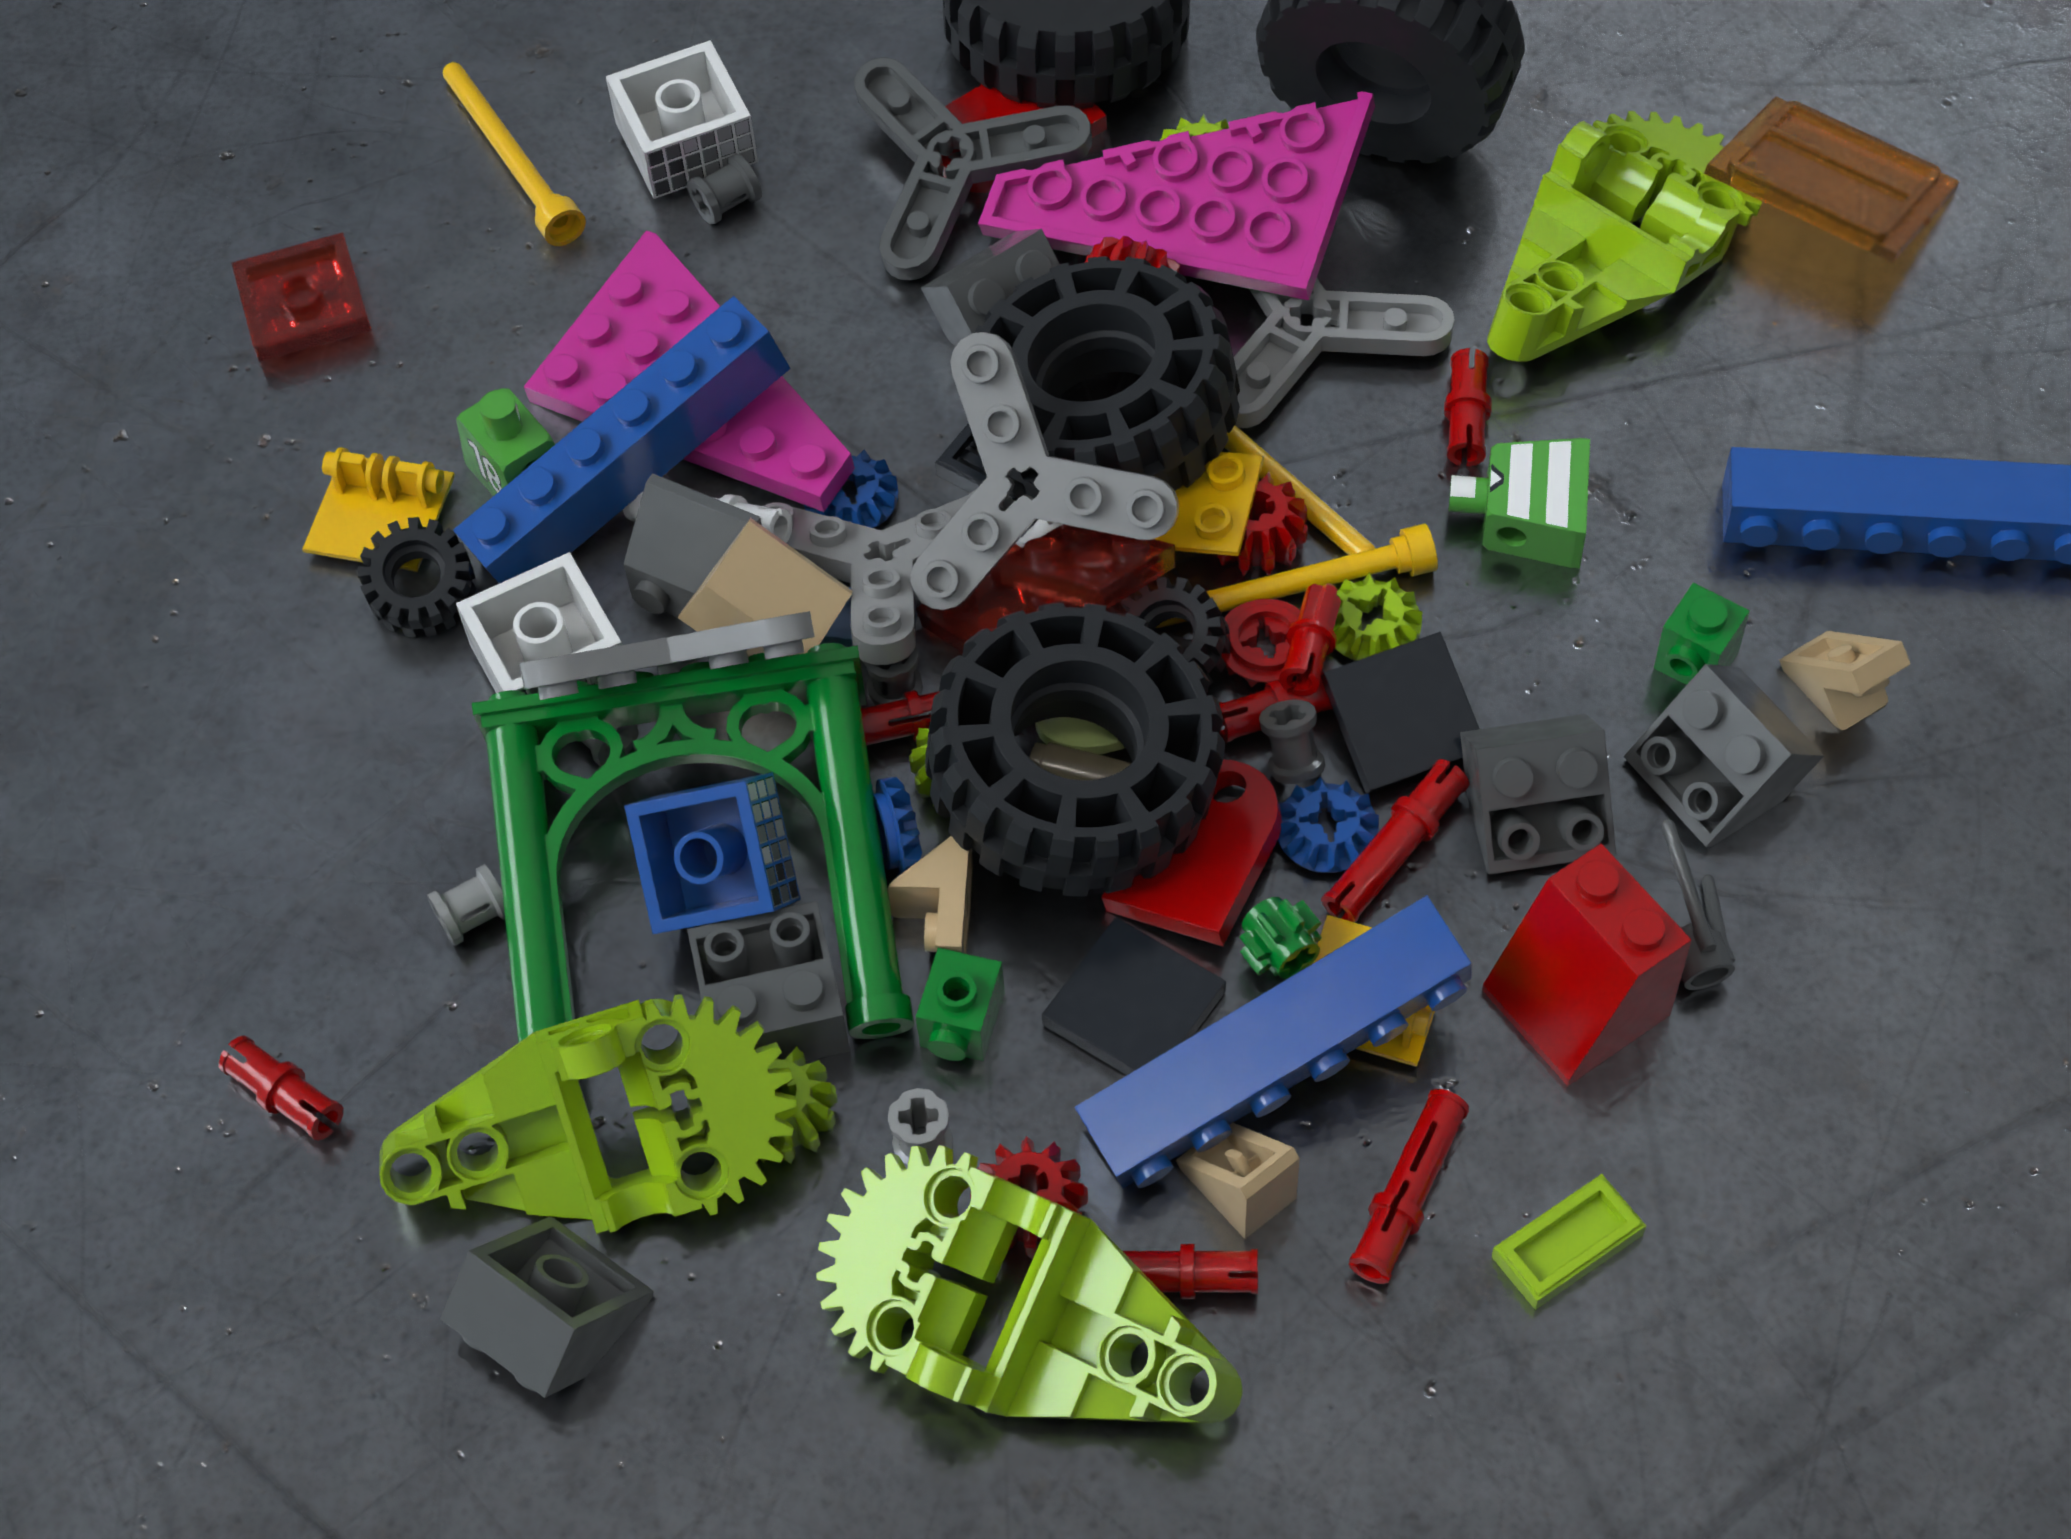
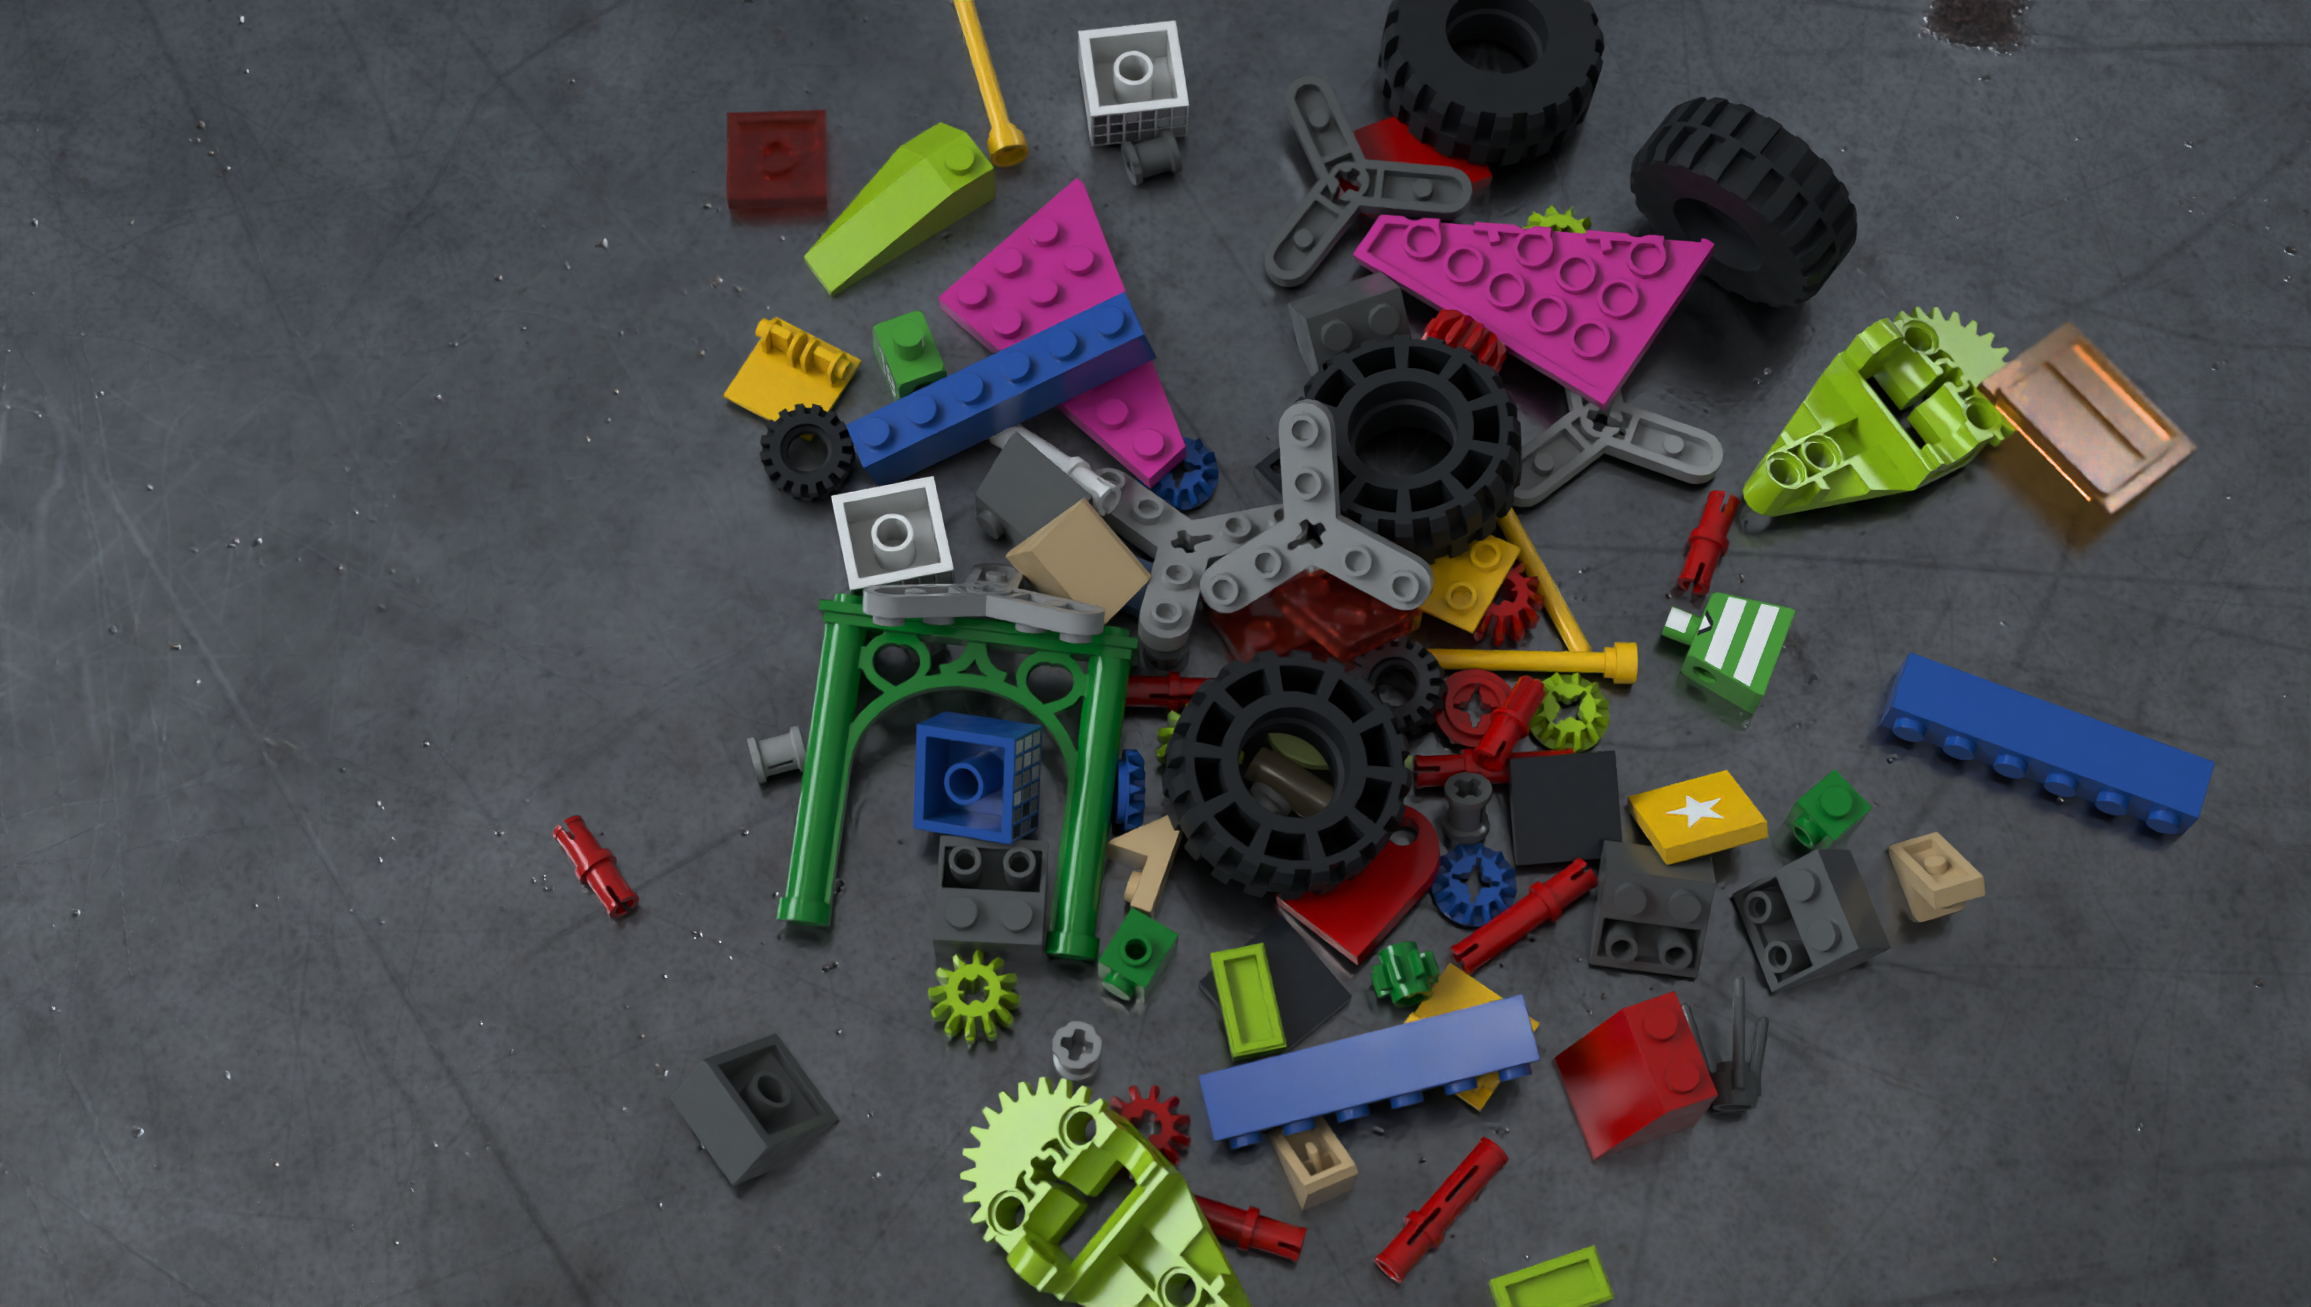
camera: 10 degrees right, 10 degrees up
lime connector [379,994,797,1234] -> none
none -> lime wedge [804,122,996,297]
none -> lime tile [1210,943,1287,1062]
none -> yellow tile [1627,770,1768,865]

